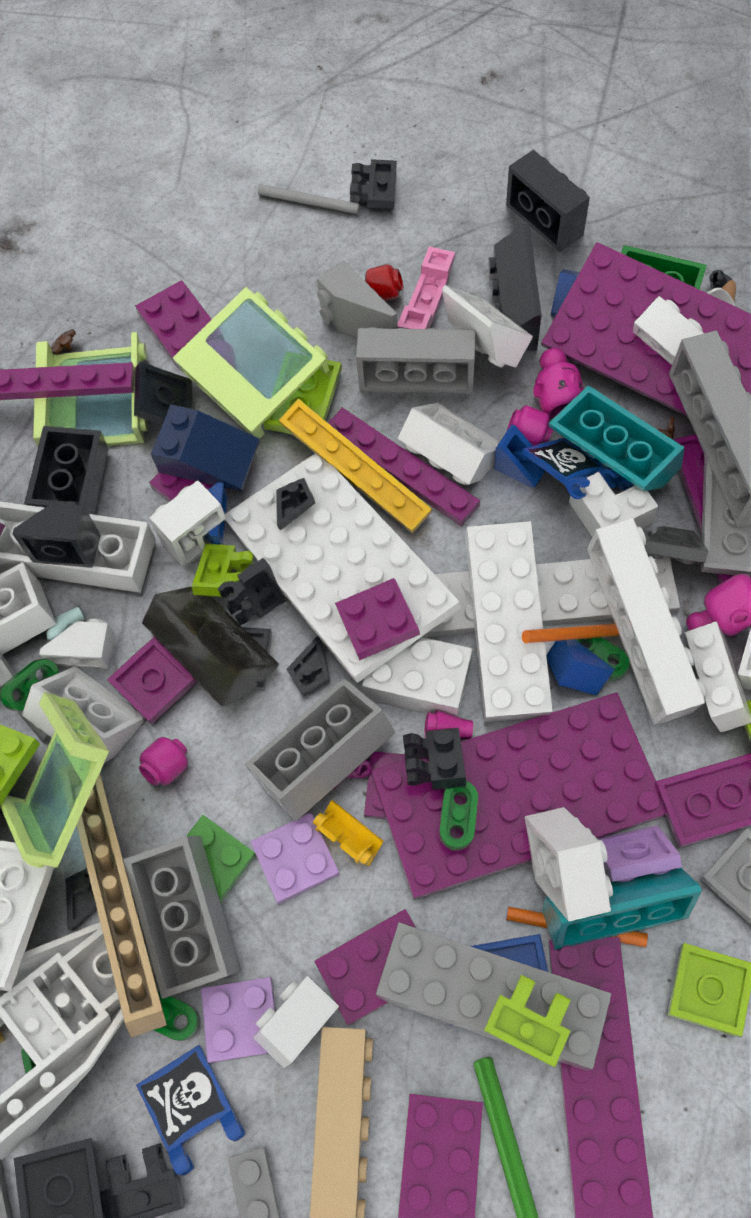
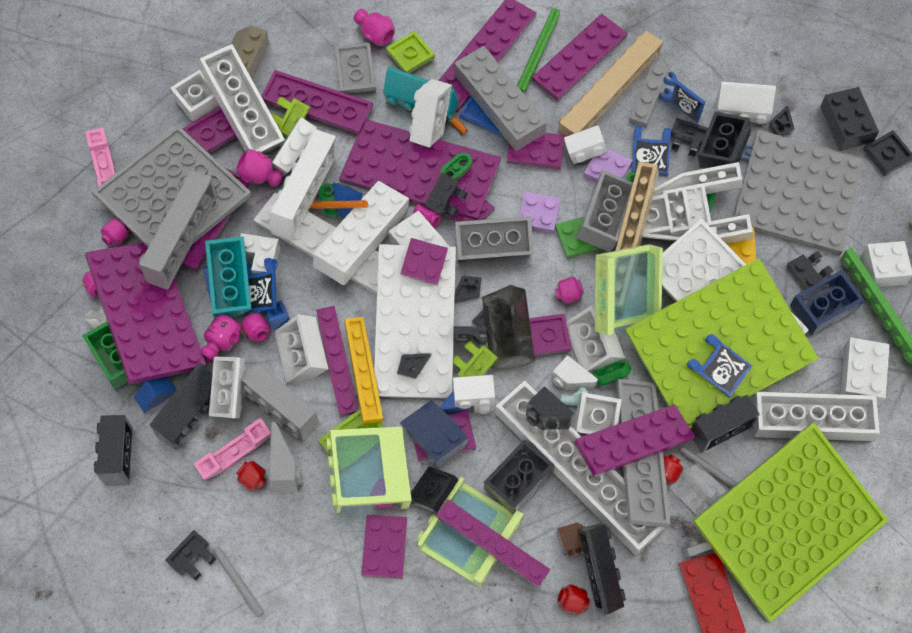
camera: 150 degrees left, 0 degrees up
reddish brown plant [50,329,76,354] -> none
yellow hinge [313,800,384,866] -> none
lime plate [484,975,571,1068] -> none
lavender plate [597,826,682,882] -> none
white brick [633,296,704,365] -> none
dark grey plate [643,526,709,564] -> none
reddish brown plant [658,416,675,439] -> none
black arm [709,270,736,301] -> none

